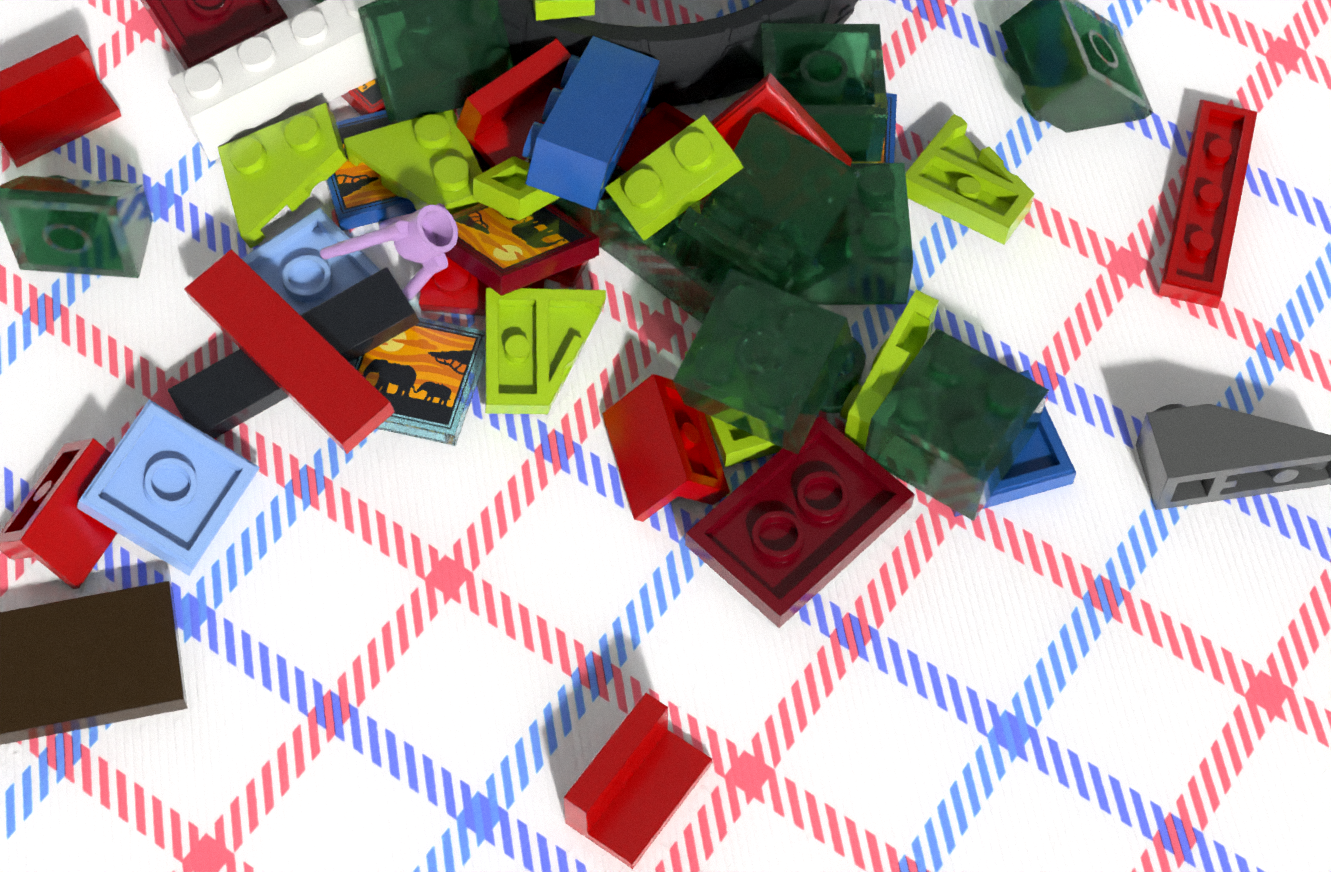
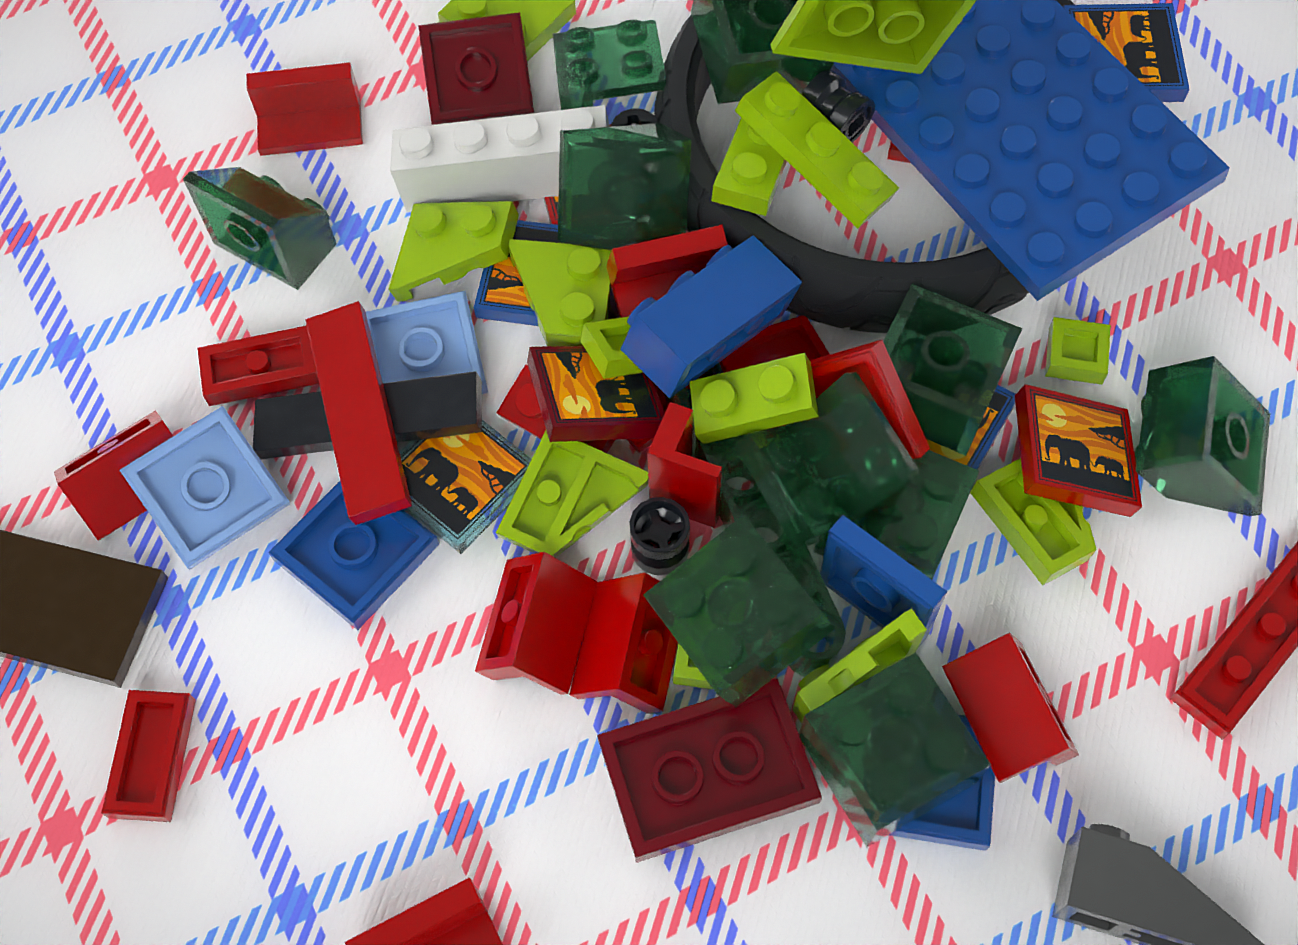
camera: 30 degrees right, 5 degrees up
lavender plant [320,203,458,301] -> none
none -> red tile [101,690,196,822]
none -> red plate [197,325,319,407]
none -> blue tile [268,481,440,631]
none -> red panel [475,552,597,695]
none -> black wheel [629,497,690,576]
none -> red panel [647,402,722,528]
none -> blue tile [819,515,947,648]
none -> red panel [942,632,1079,783]
none -> tile [1015,384,1142,517]
none -> lime plate [1045,317,1111,385]

